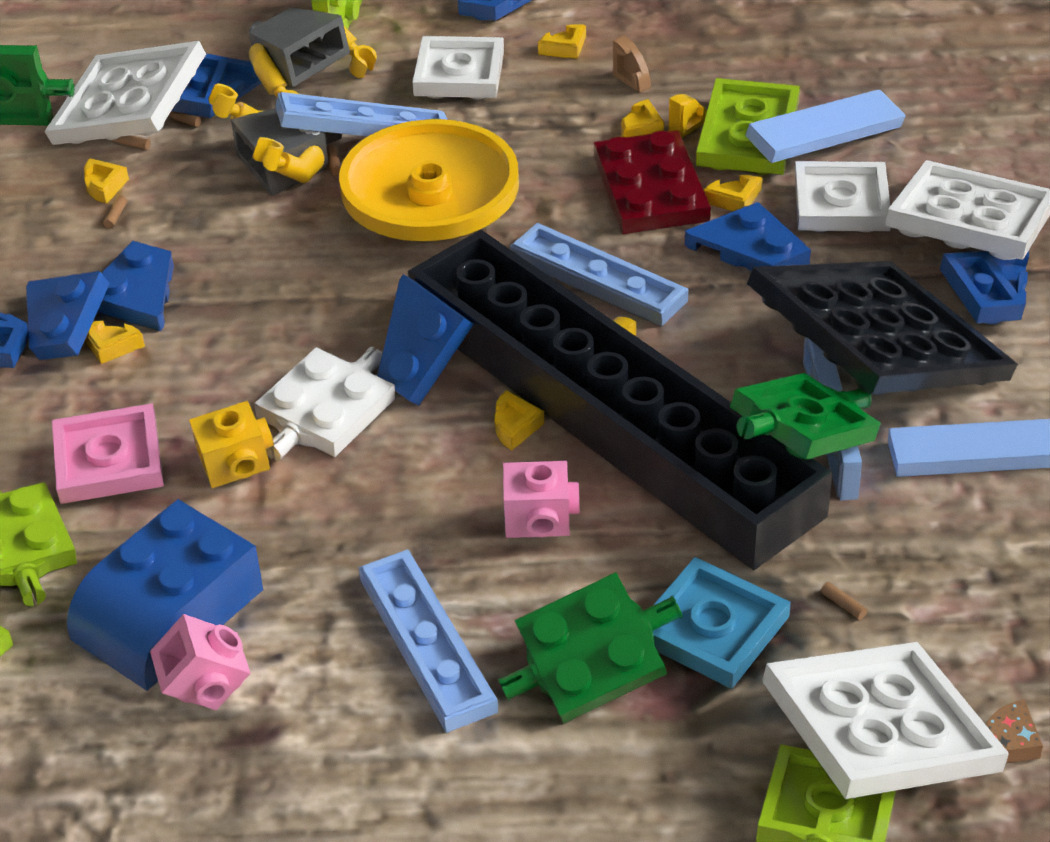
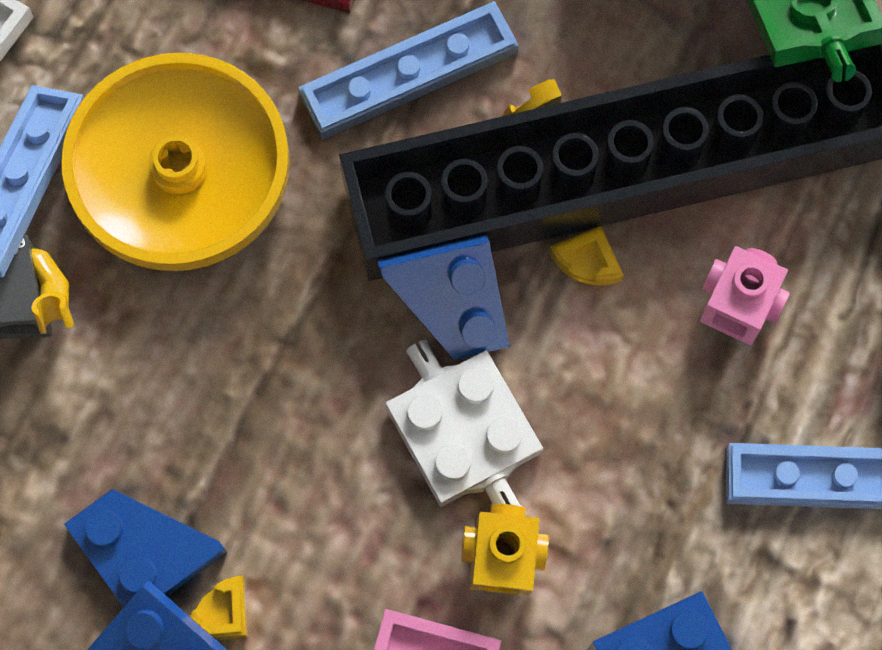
camera: 65 degrees left, 30 degrees up
medium nougat piece [327,145,341,176] -> none

